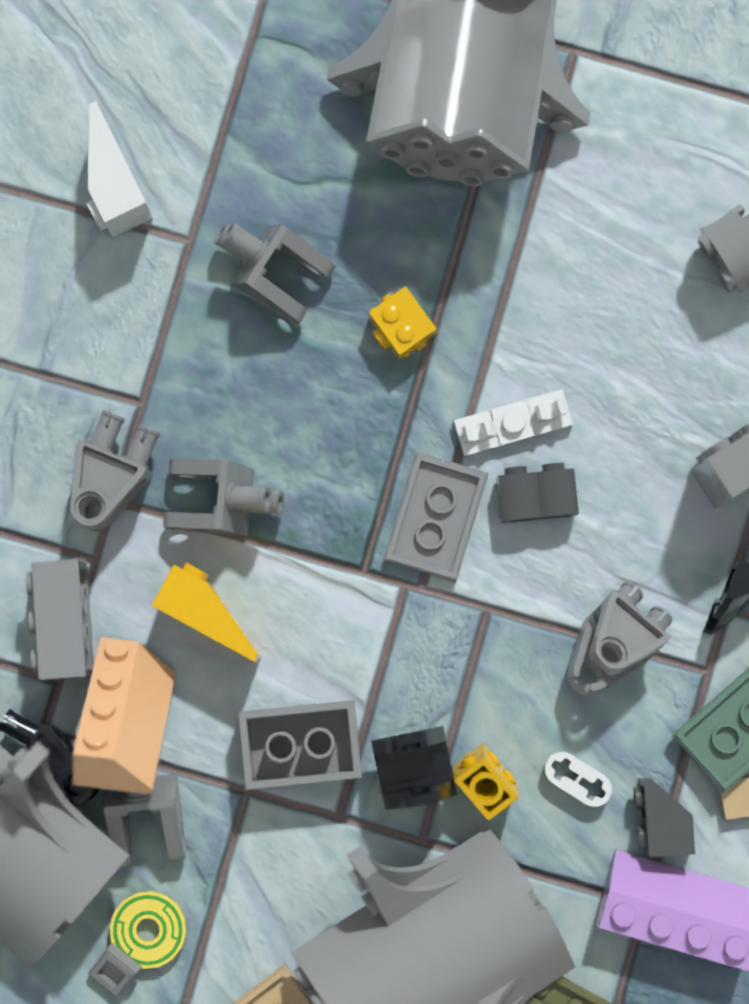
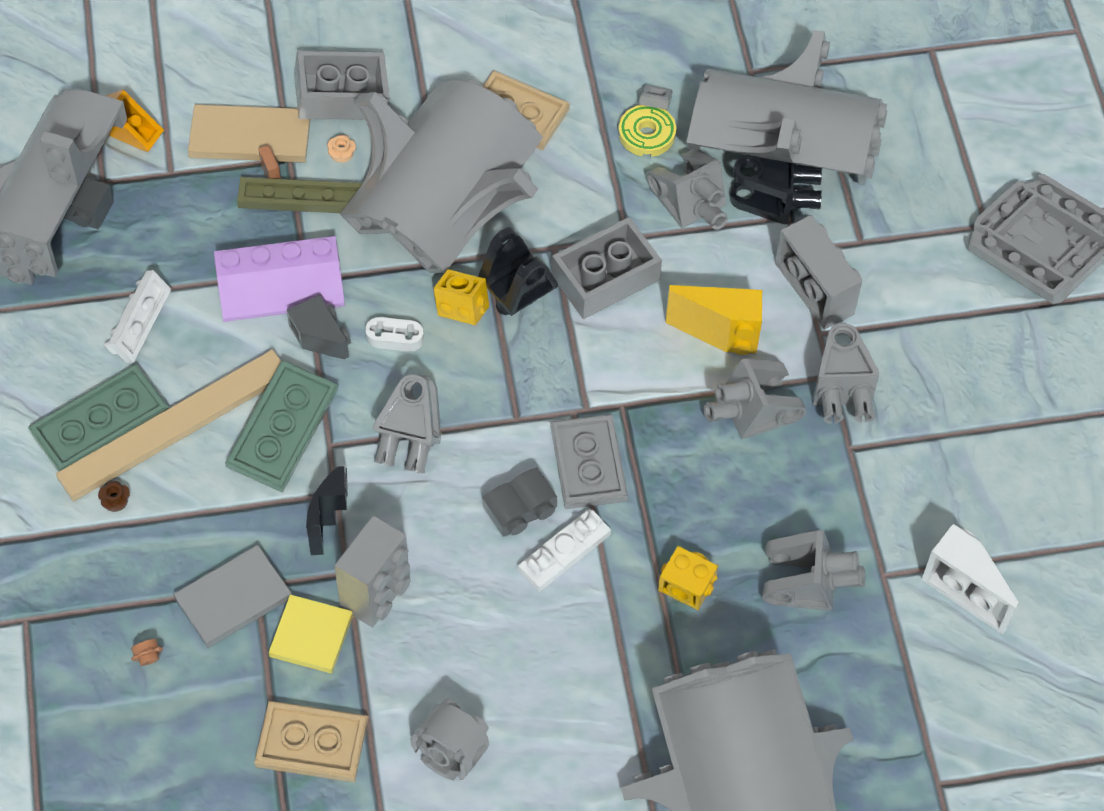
camera: 155 degrees right, 25 degrees down
light nougat slope [73,637,176,795] -> none

